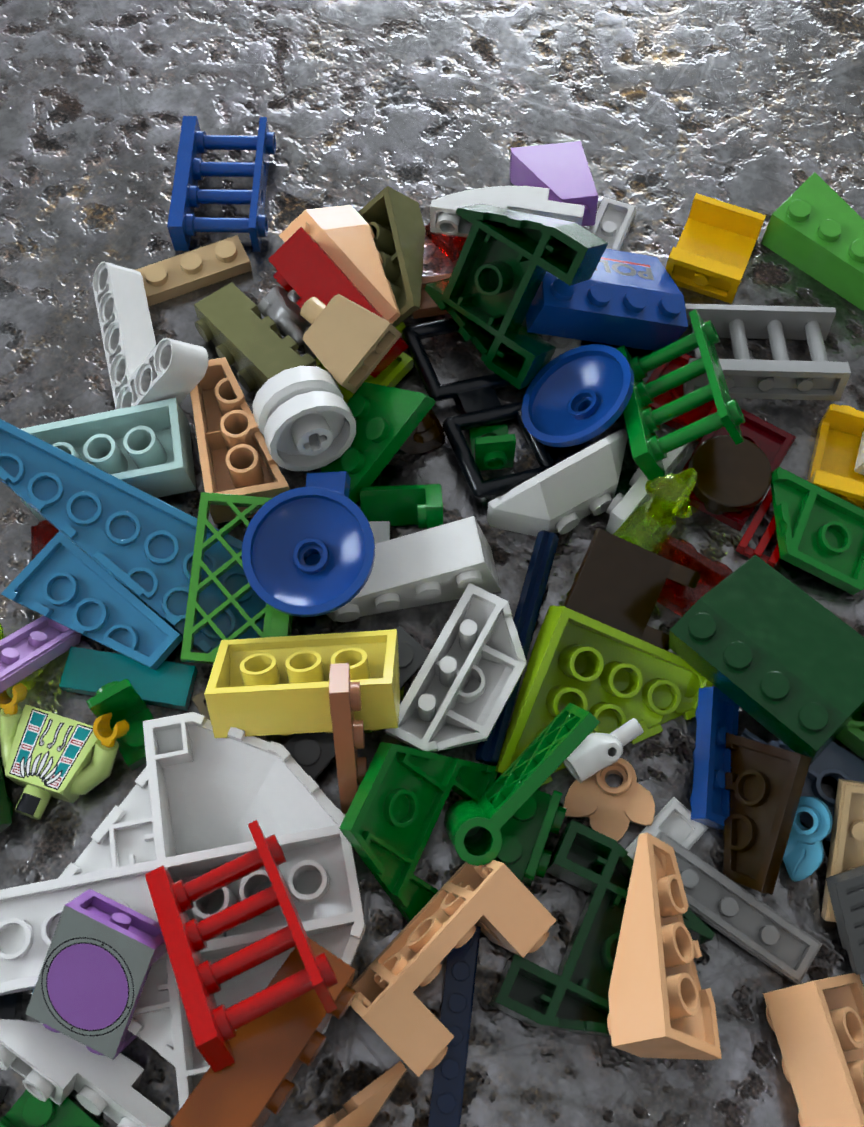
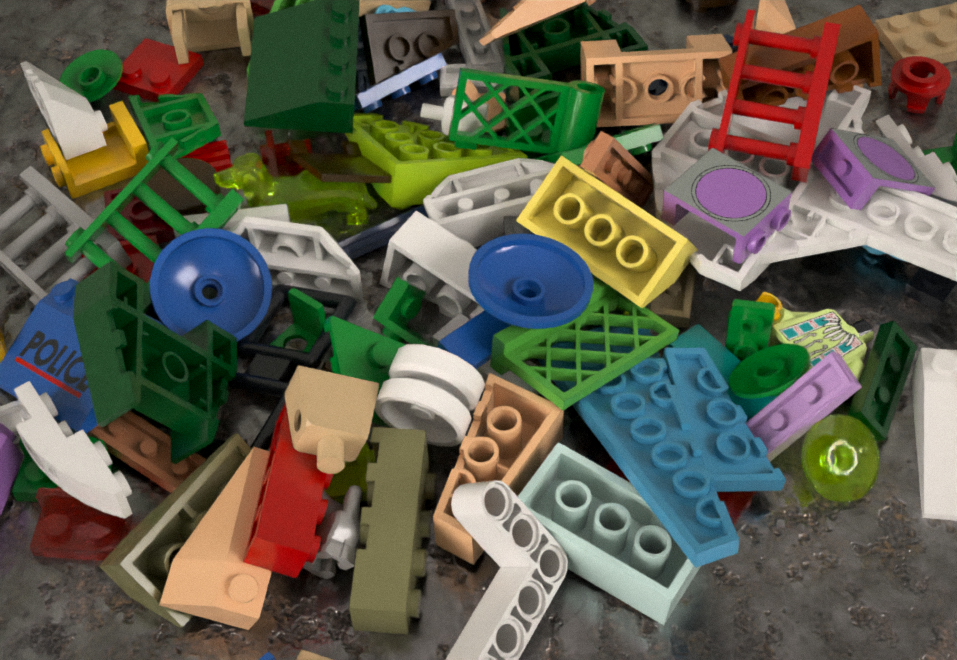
camera: 135 degrees left, 15 degrees down
none -> medium lavender panel [661,148,792,264]
none -> green dish [729,344,811,399]

